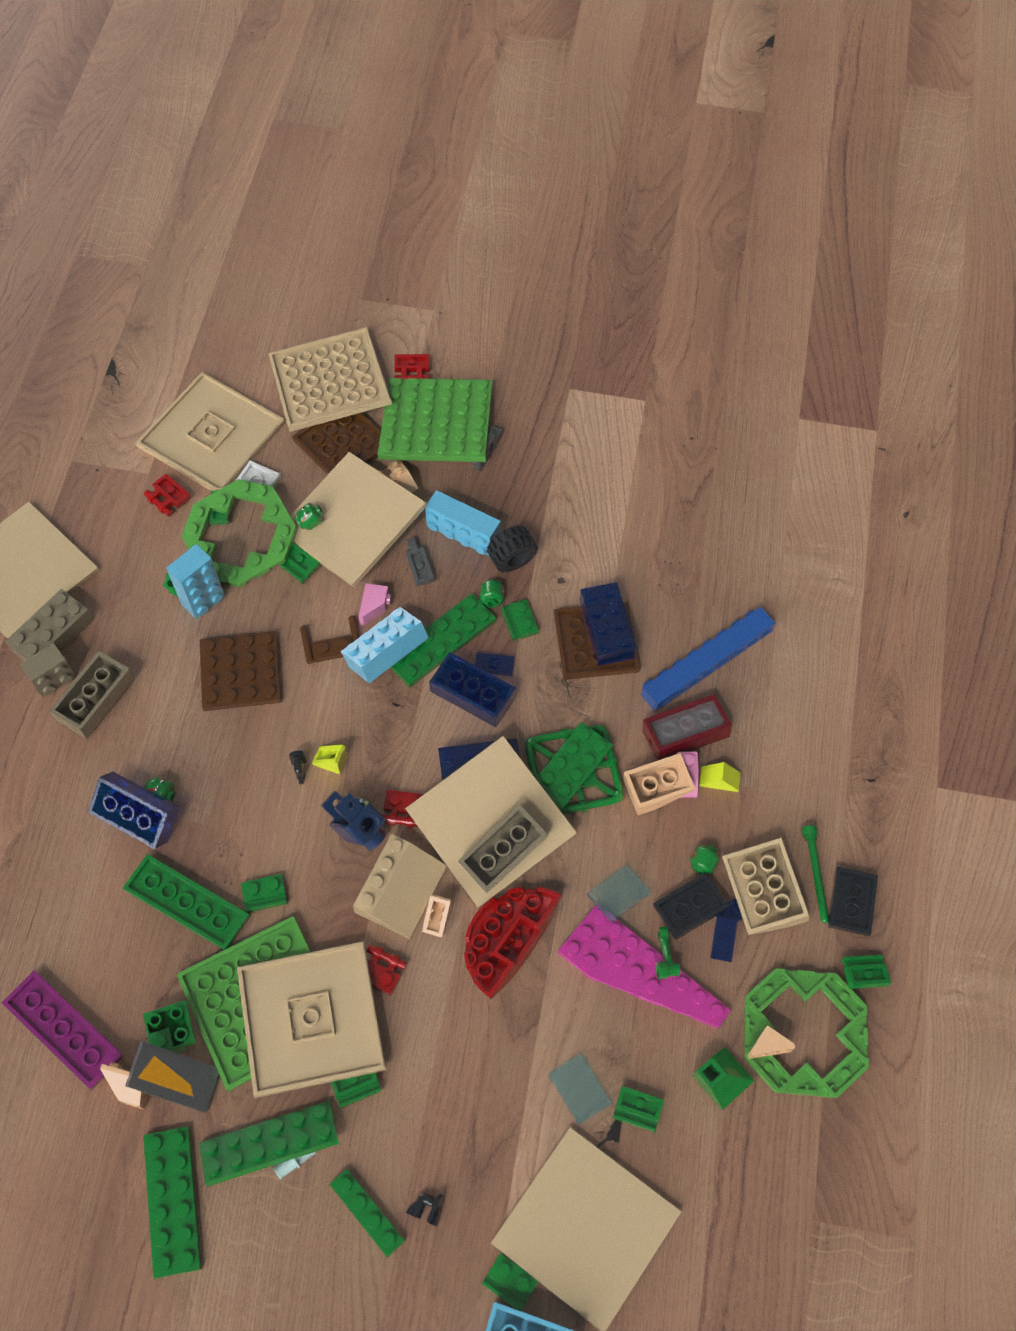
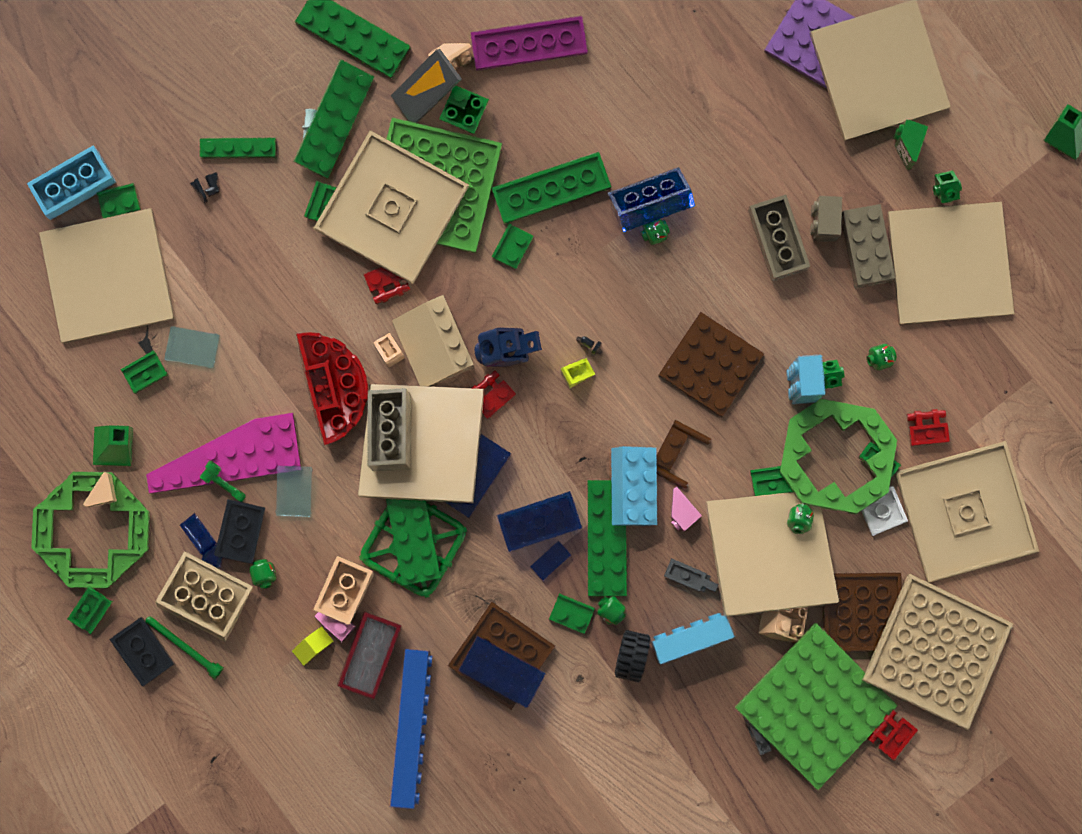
camera: 135 degrees right, 20 degrees up
none -> green head [866,344,897,371]

